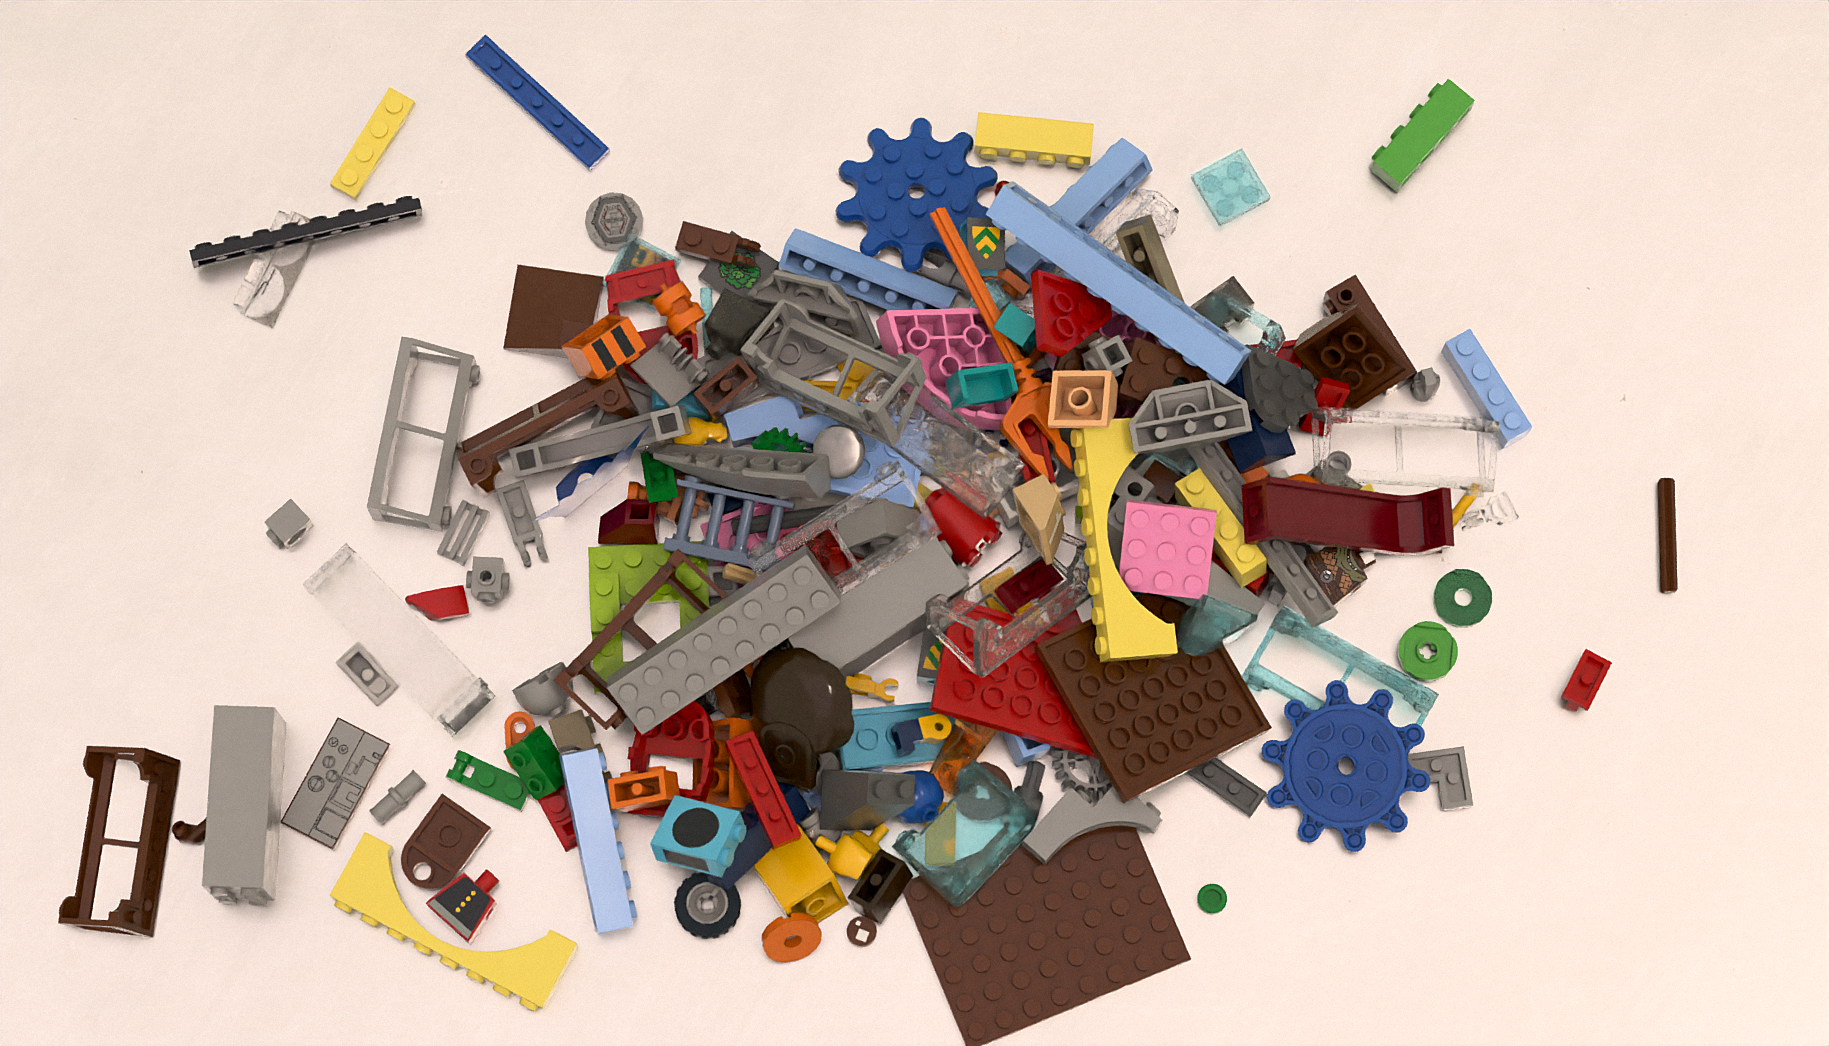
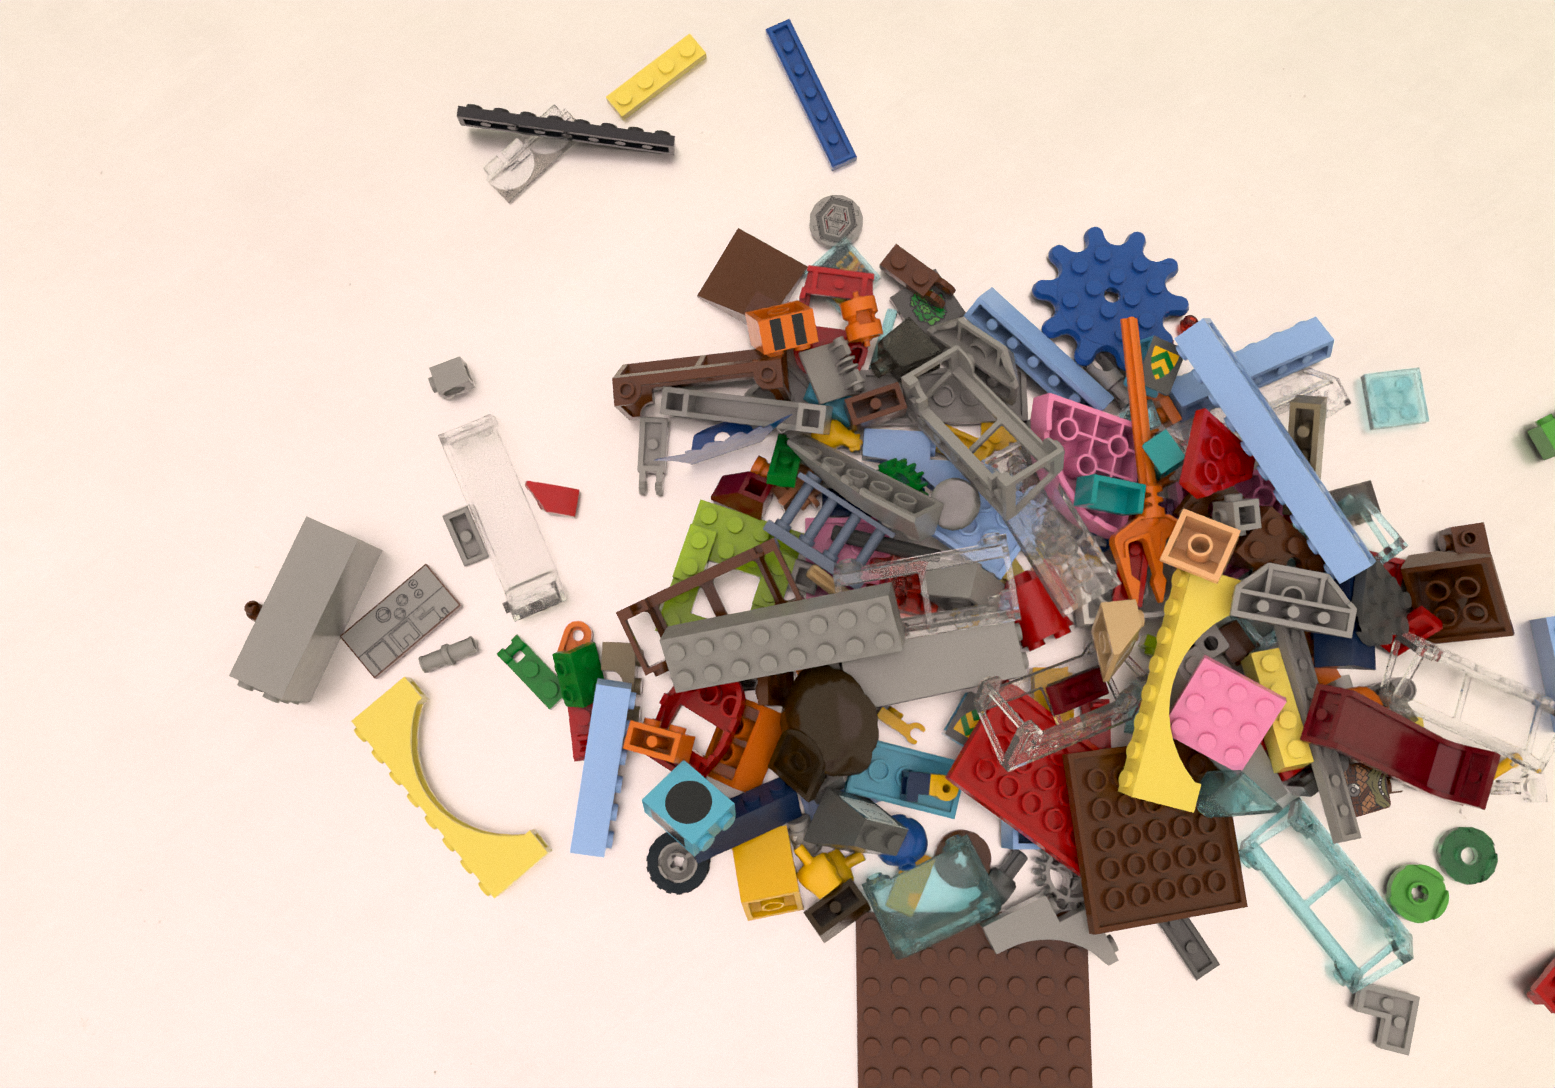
camera: 30 degrees right, 5 degrees up
reddish brown windscreen [58,746,180,937] -> none
light grey windscreen [367,336,480,532] -> none
reddish brown plate [401,793,491,891] -> none
torso [426,869,499,945] -> none
light grey tile [437,499,490,566] -> none
light grey brick [466,556,510,603] -> none
light grey cylinder [512,662,573,717] -> none
red plate [725,731,801,850] -> none
orange tile [761,912,822,962] -> none
reddish brown tile [847,916,877,947] -> none
clear orange slope [929,719,998,795] -> none
light yellow brick [974,112,1094,168] -> none
green tile [1197,884,1227,915] -> none
blue plate [1262,680,1431,852] -> none
light grey hinge [1410,367,1440,402] -> none

